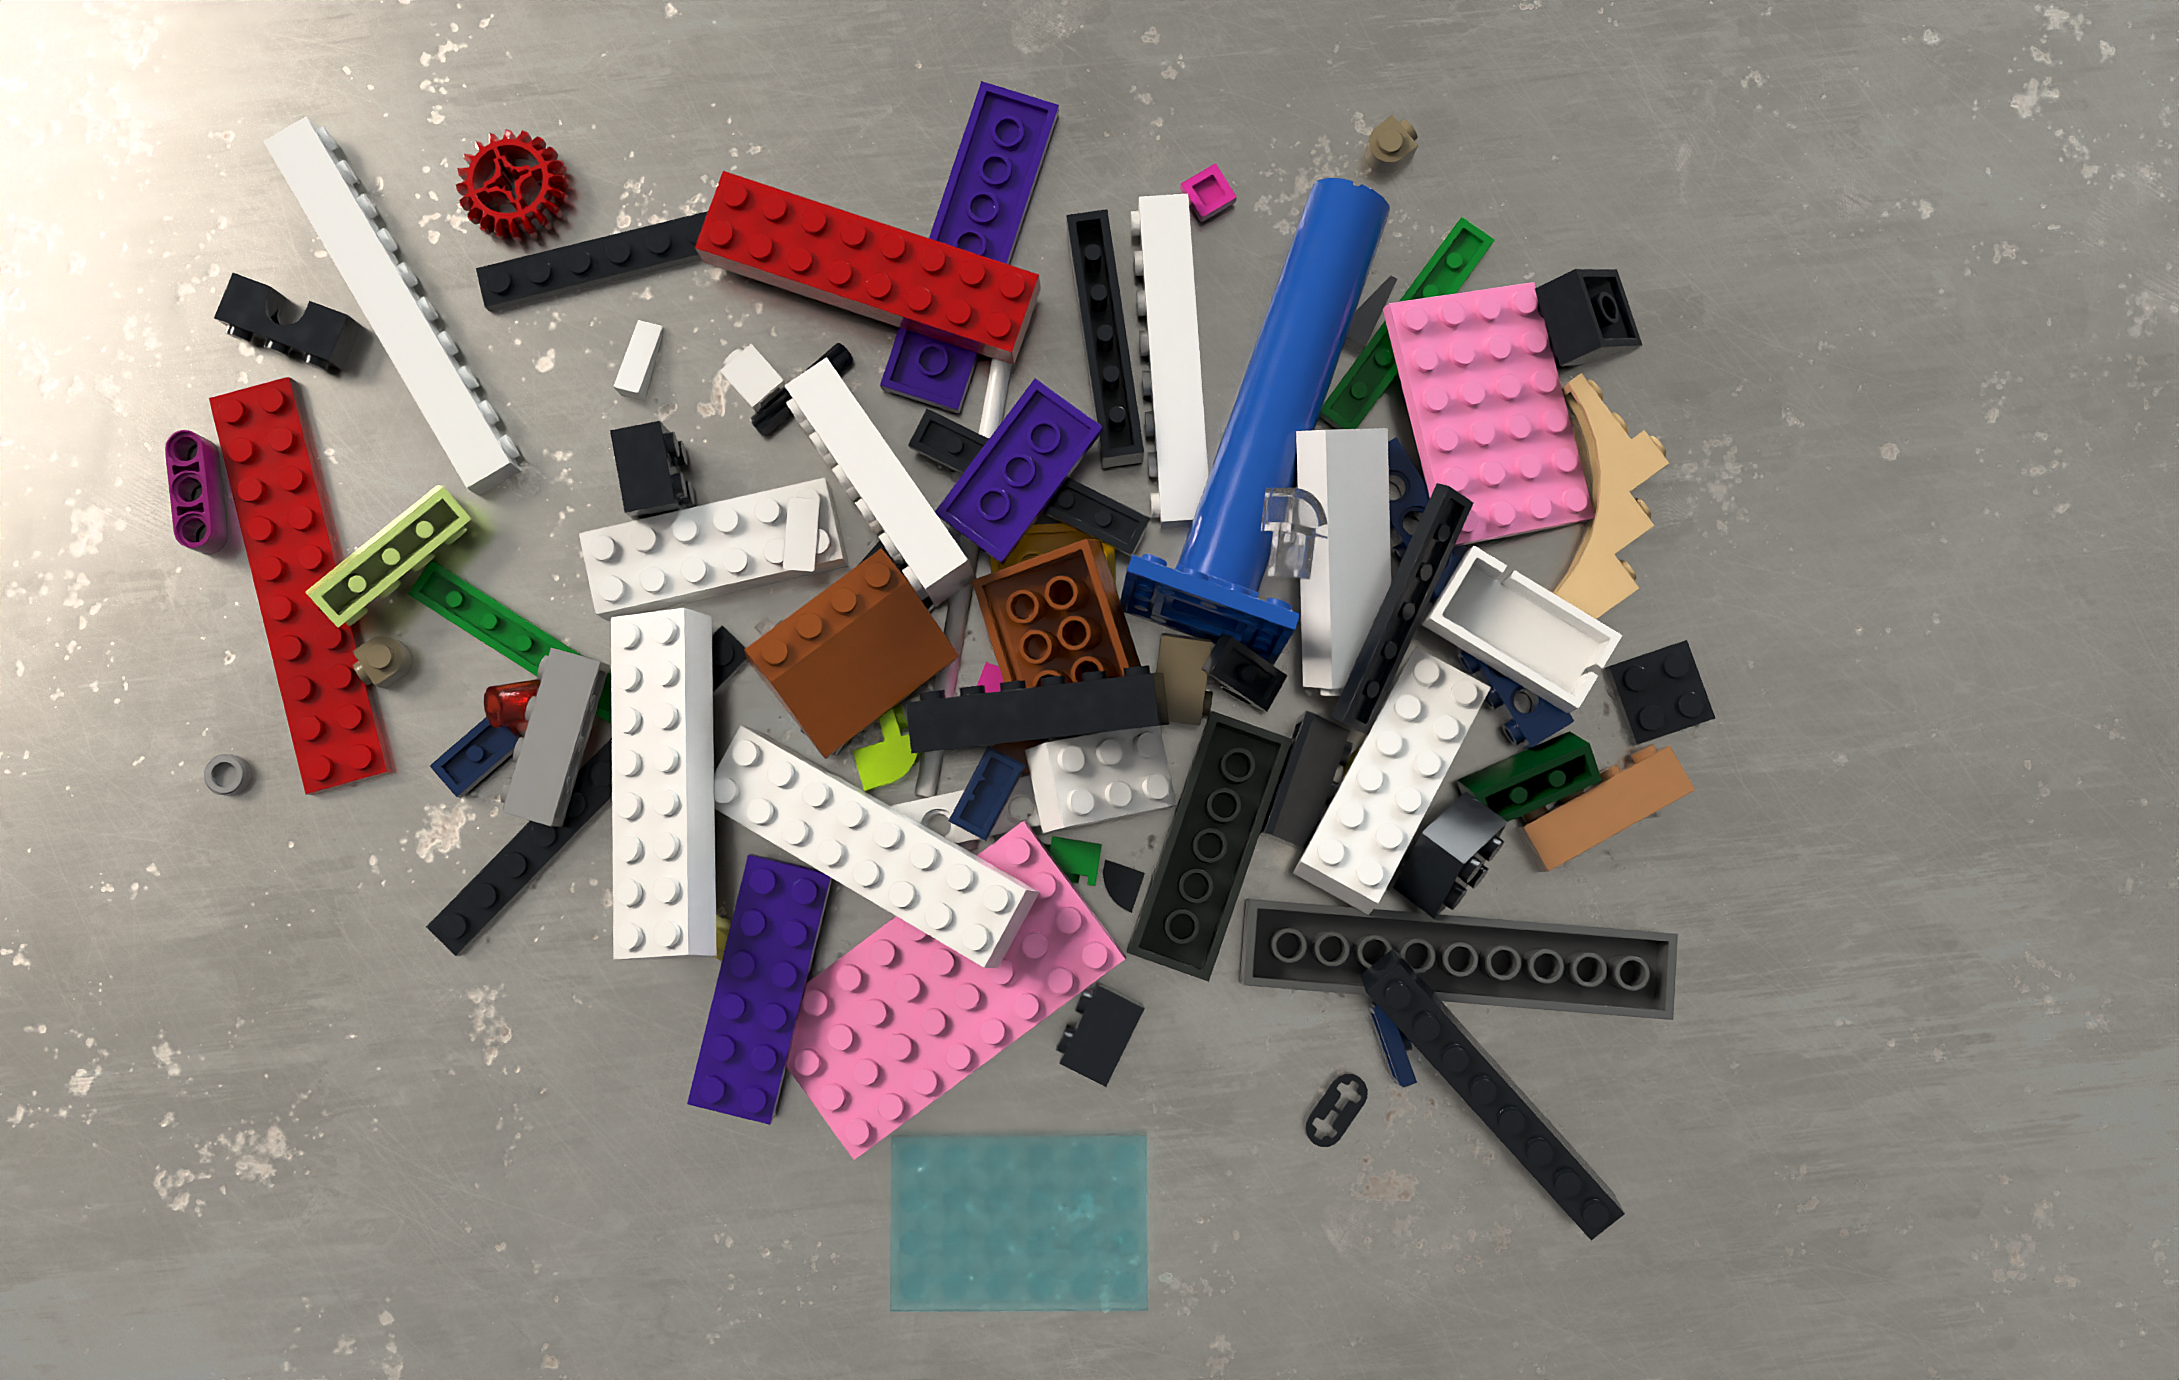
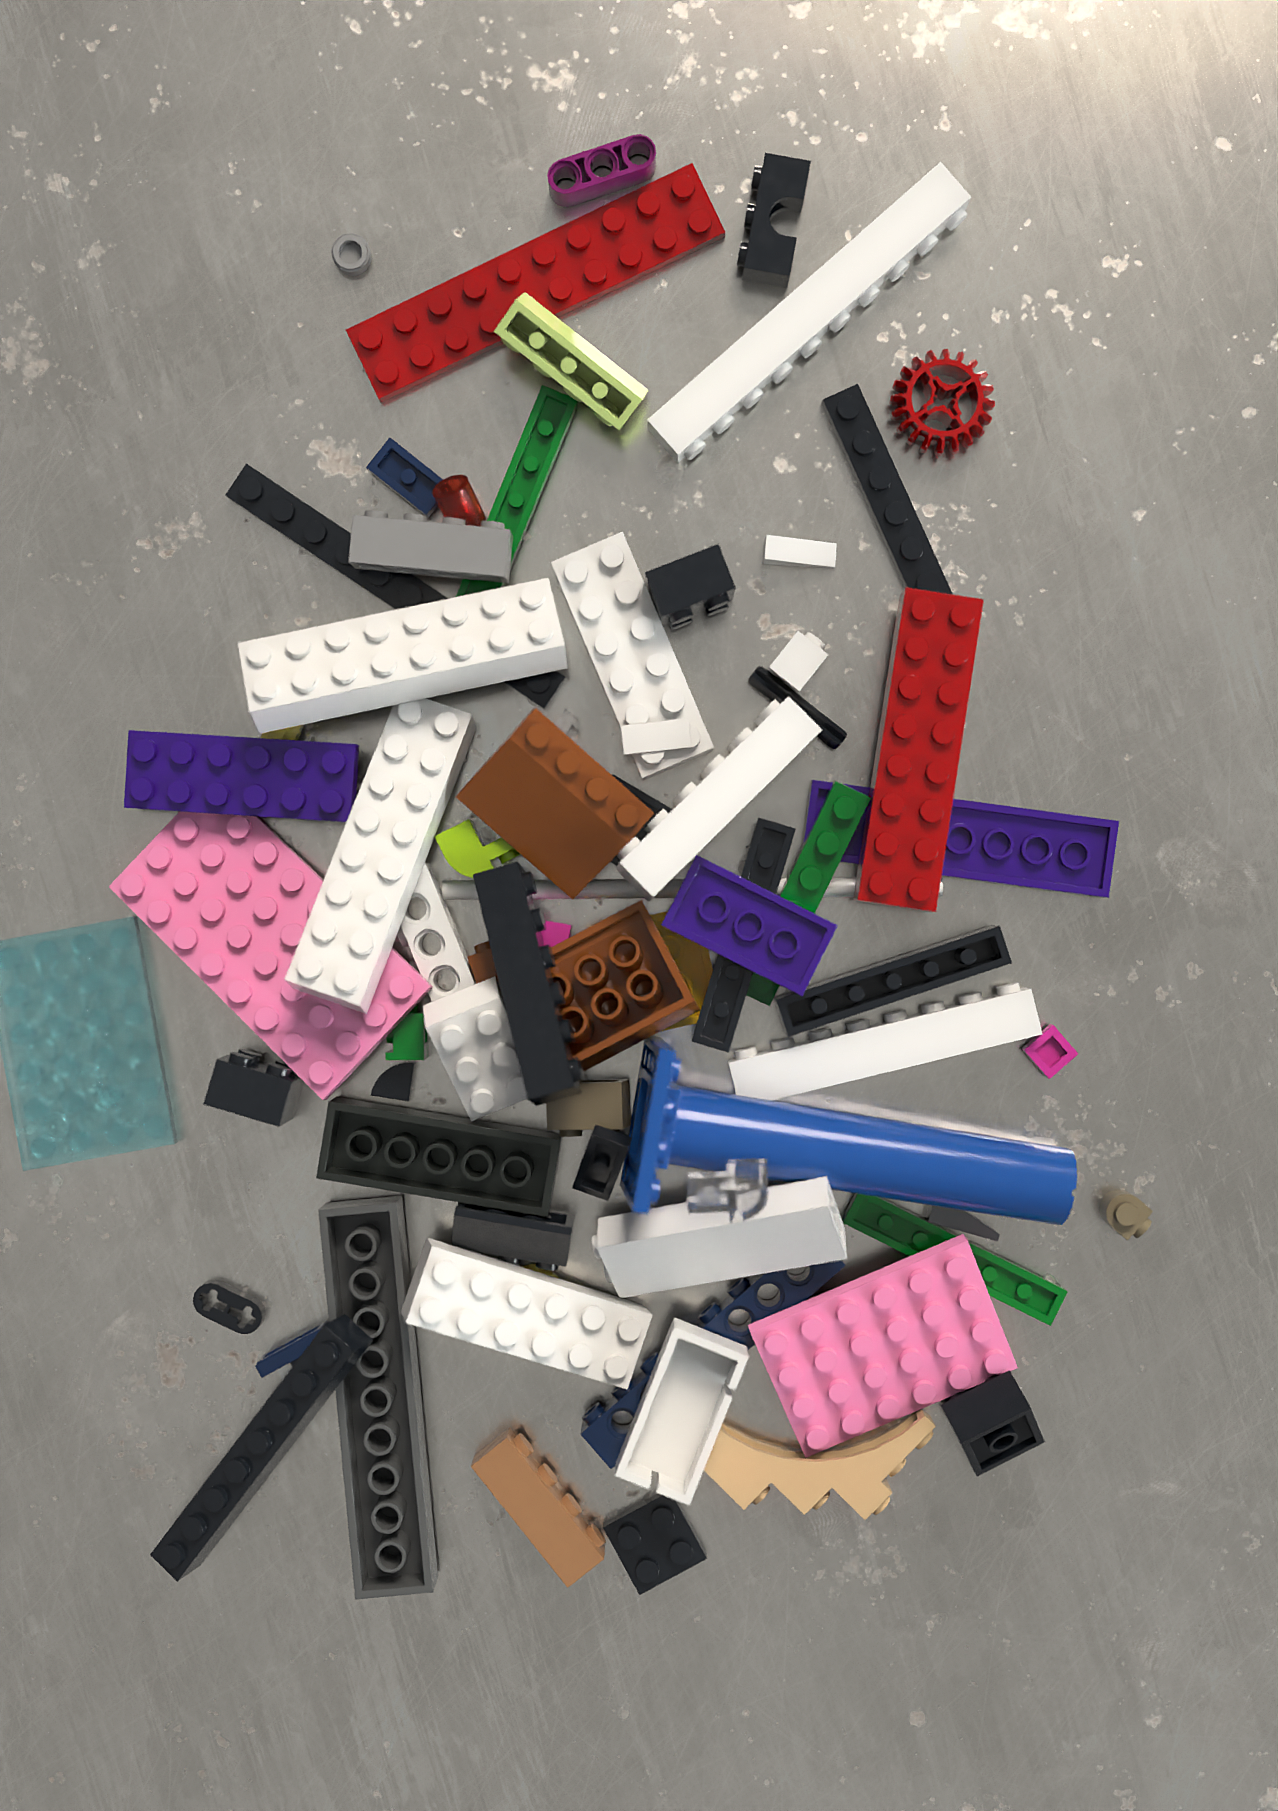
camera: 80 degrees right, 5 degrees up
dark tan plate [352,636,413,689] -> none
dark blue plate [948,746,1026,841] -> none
black plate [1331,483,1474,735] -> none
black brick [1393,792,1507,919] -> none
dark green brick [1457,731,1602,822] -> none
none -> green plate [746,780,871,1006]

